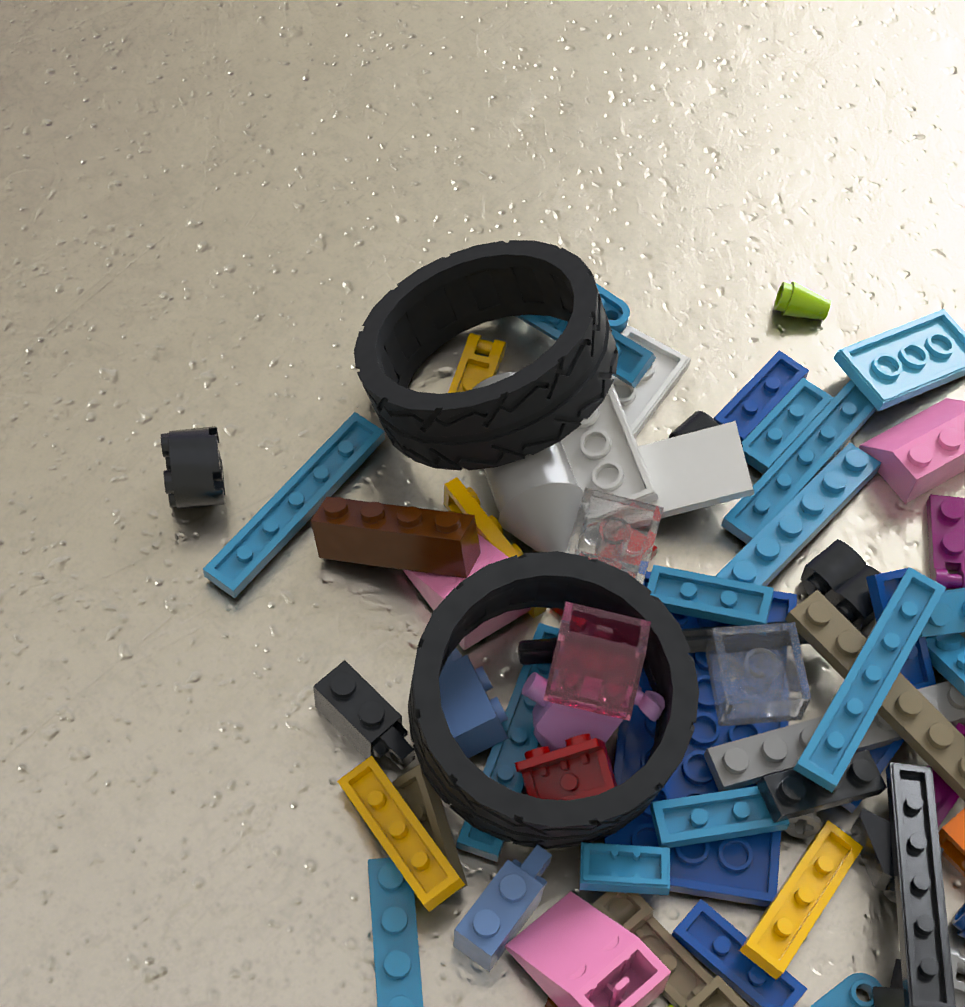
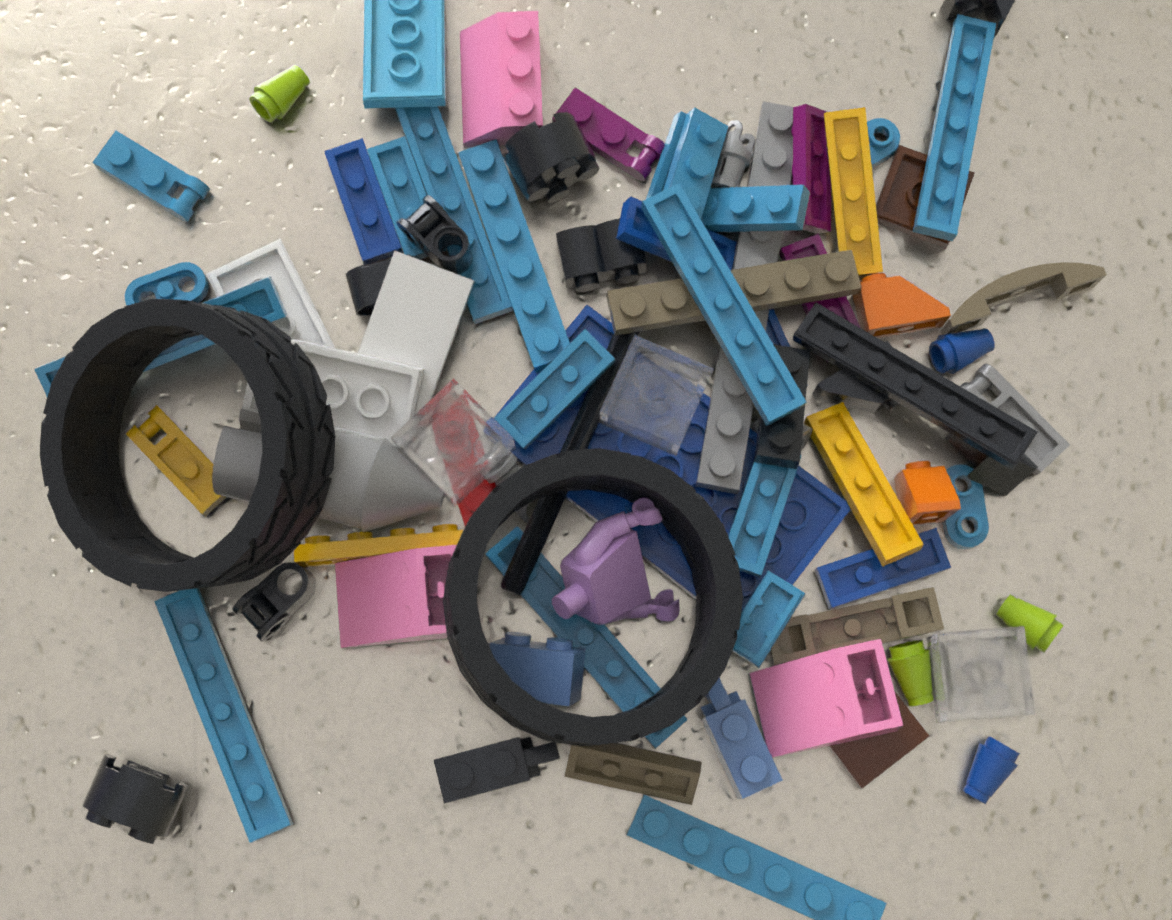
camera: 60 degrees left, 20 degrees up
reddish brown brick [310,497,481,578] -> none
yellow plate [337,755,465,912] -> none
red bracket [514,733,617,800] -> none
clear pink slope [543,602,651,721] -> none
none -> dark azure plate [92,130,210,222]
none -> black piece [232,562,316,642]
none -> black piece [396,195,473,274]
none -> black brick [502,112,600,204]
none -> orange slope [894,461,961,525]

